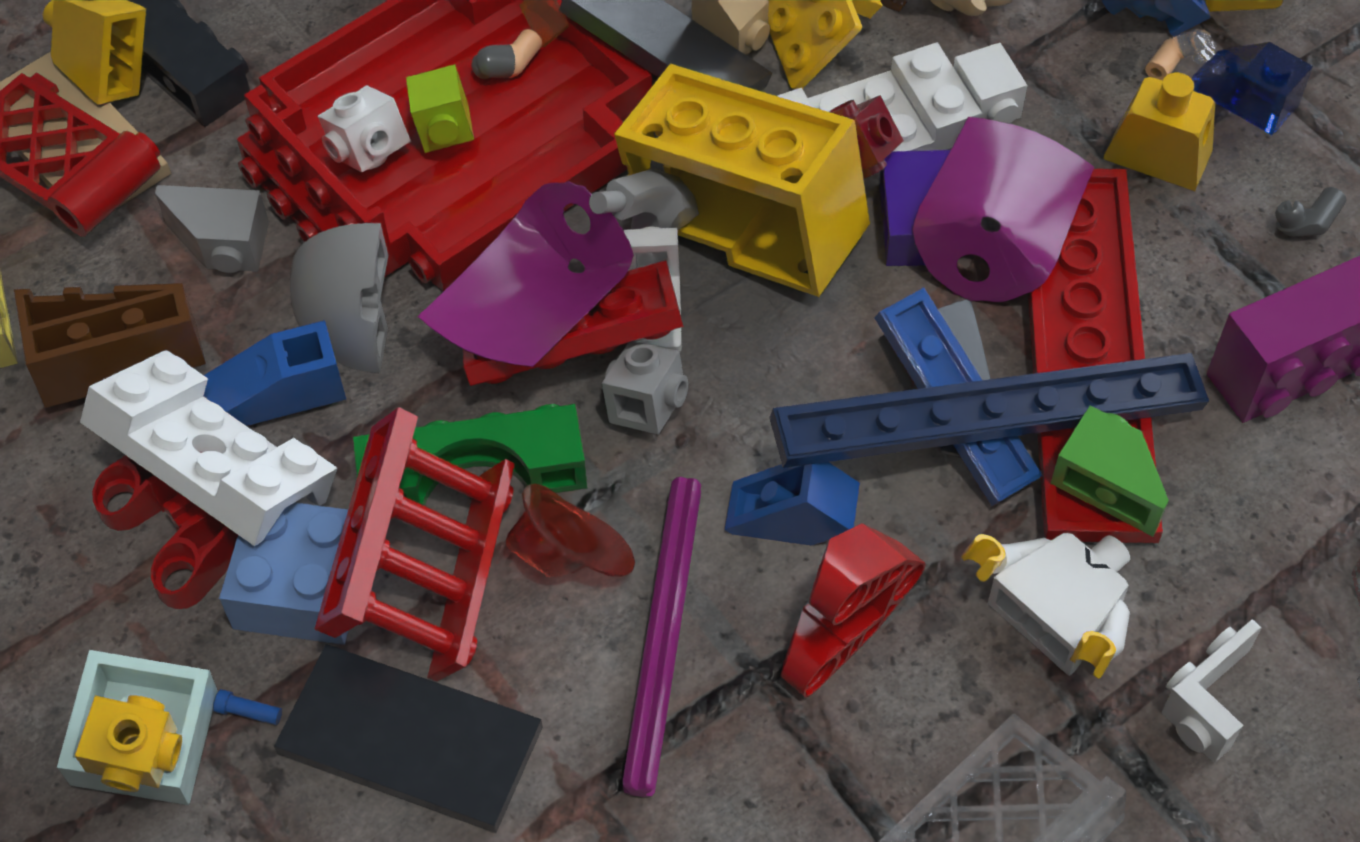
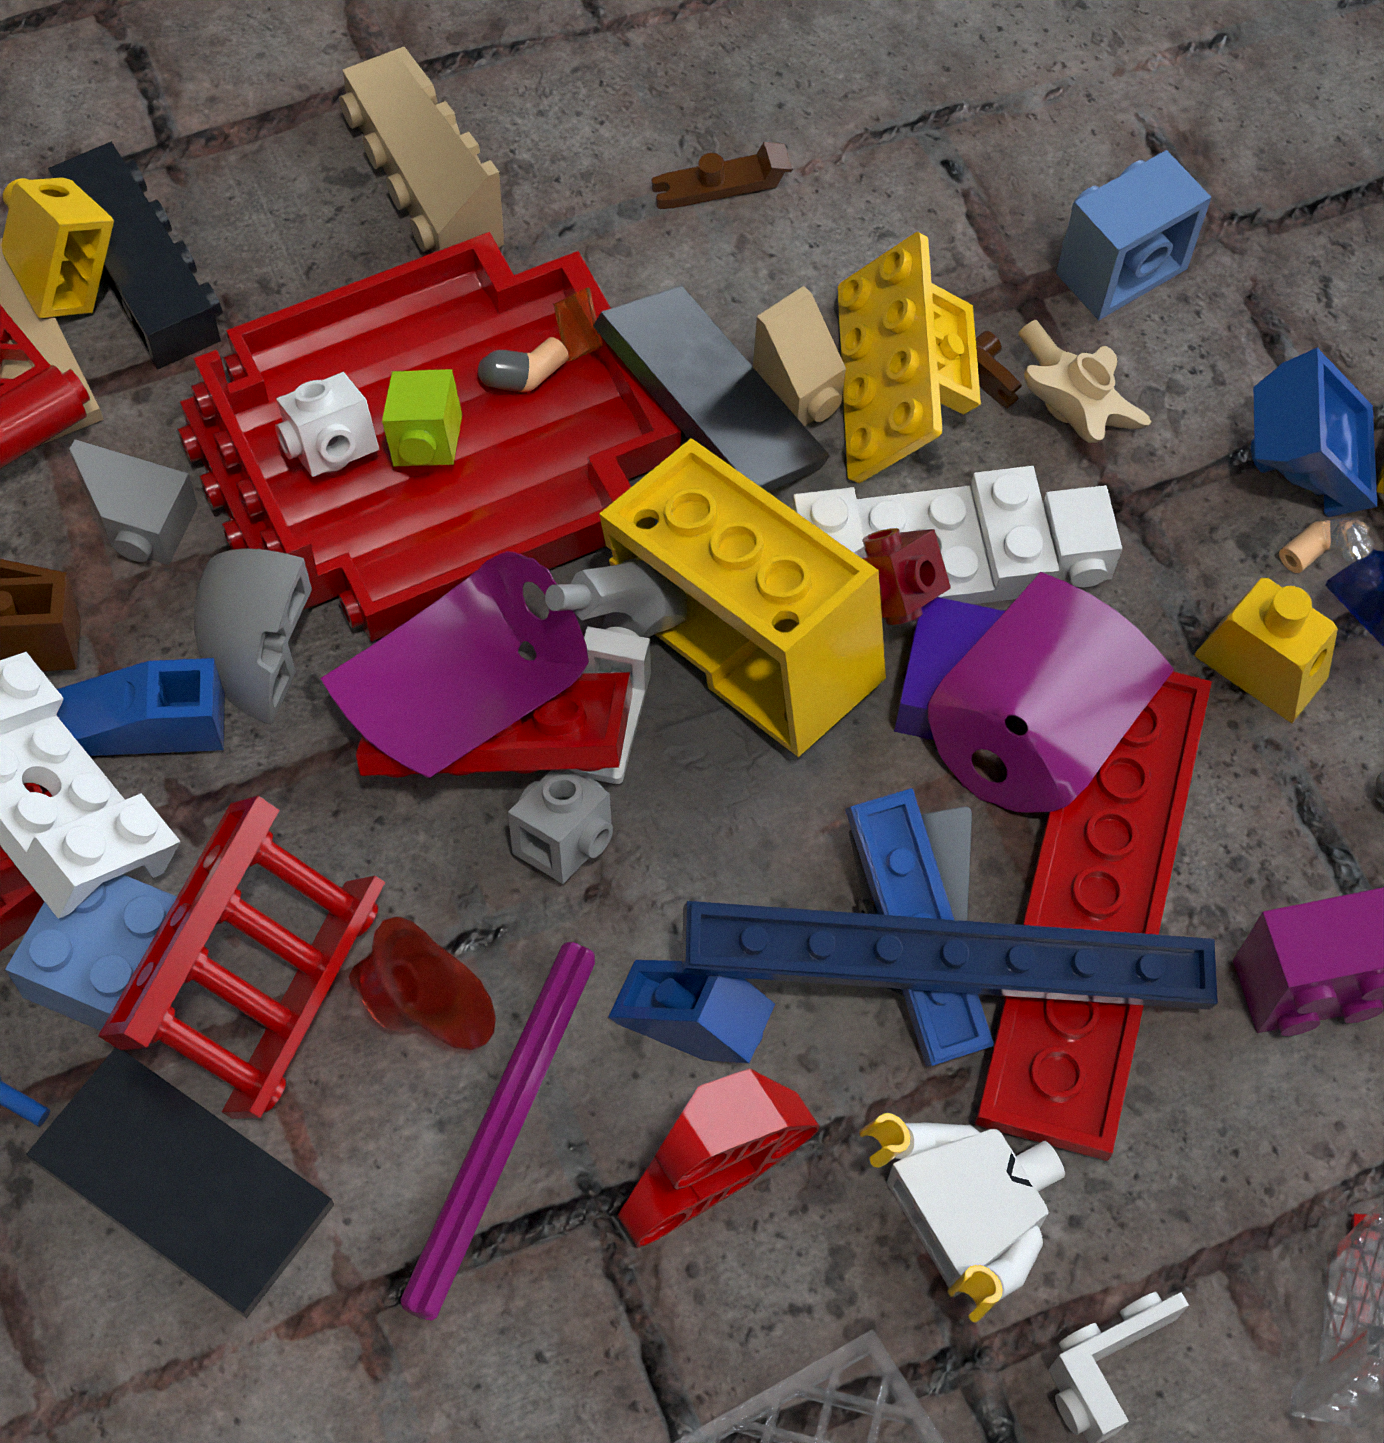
camera: 10 degrees right, 5 degrees up
green arch [353,404,588,518] -> none
bright green slope [1050,405,1169,537] -> none

